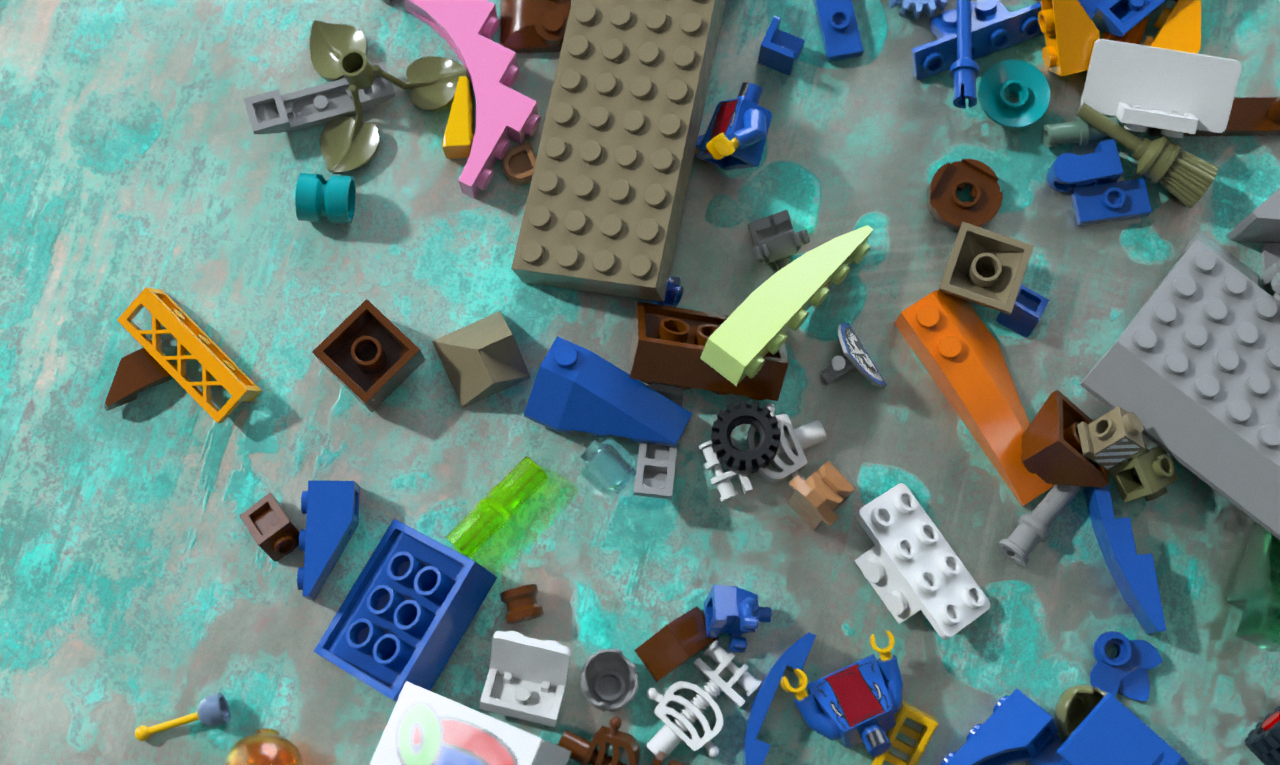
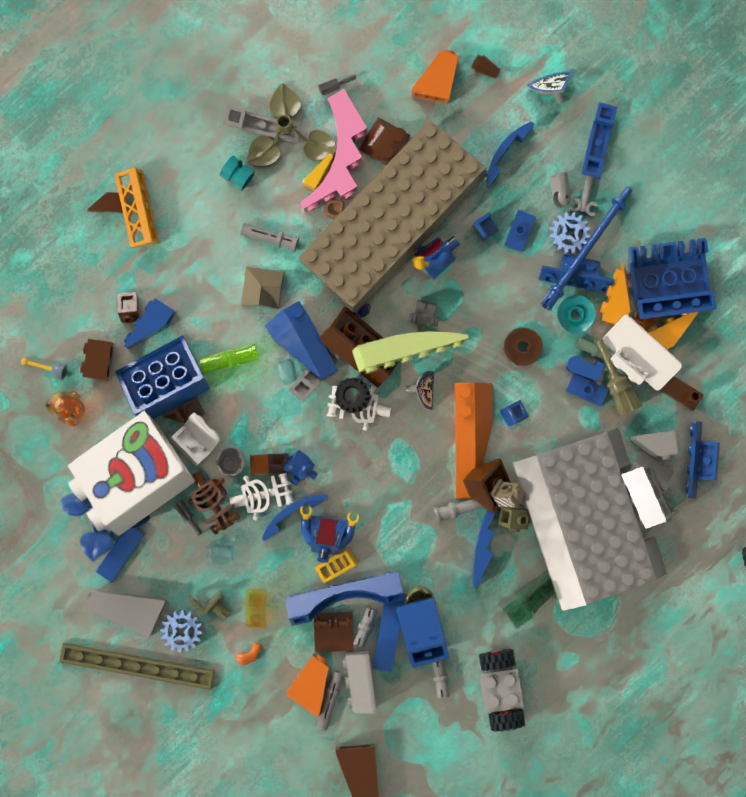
camera: 30 degrees right, 10 degrees up
reddish brown brick [312,299,425,412] -> none
reddish brown wheel [500,584,544,624] -> none
medium nougat piece [788,461,856,531] -> none
white bracket [855,483,991,640] -> none
dark tan slope [938,221,1034,315] -> none
blue plate [1089,631,1163,701] -> none
none -> reddish brown brick [80,339,114,381]
none -> reddish brown slope [163,397,206,423]
none -> light grey pin [240,223,299,253]

